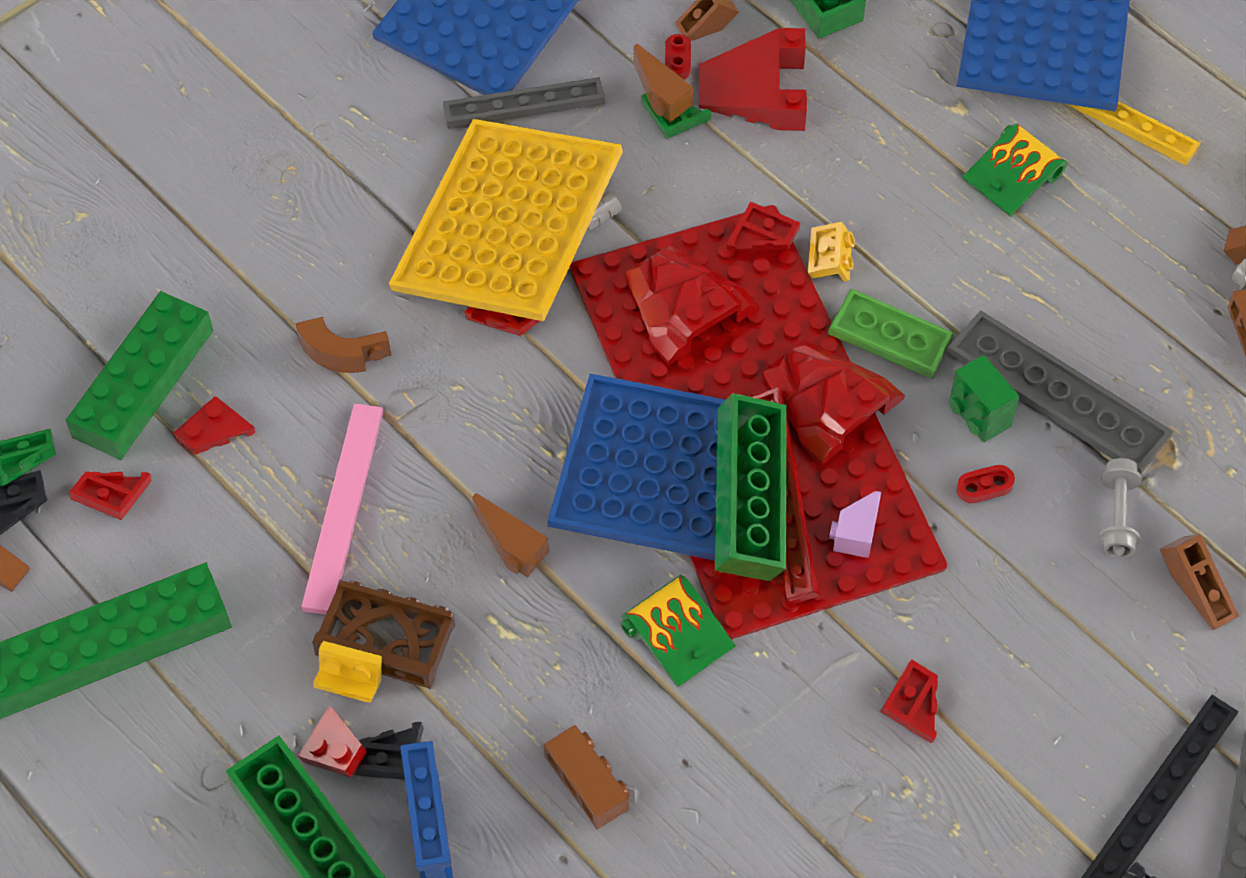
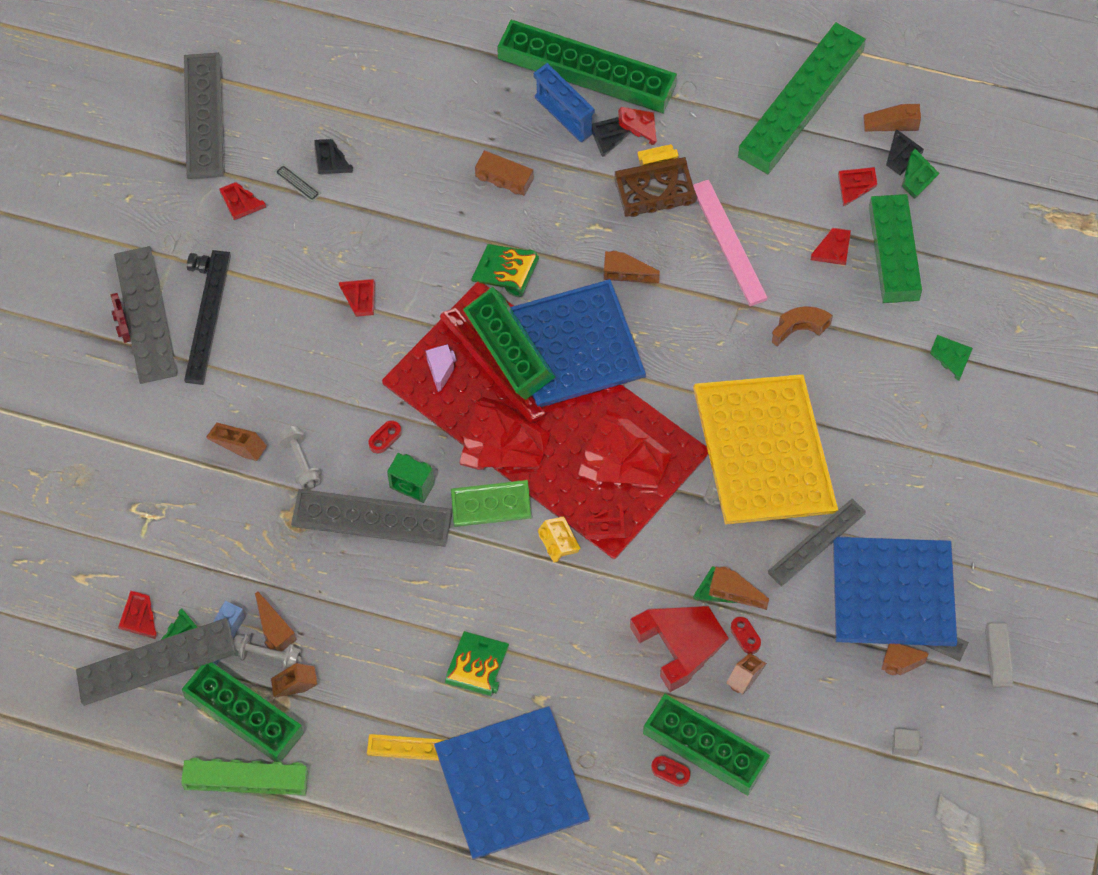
camera: 150 degrees right, 5 degrees up
none -> green wing [930,335,973,381]

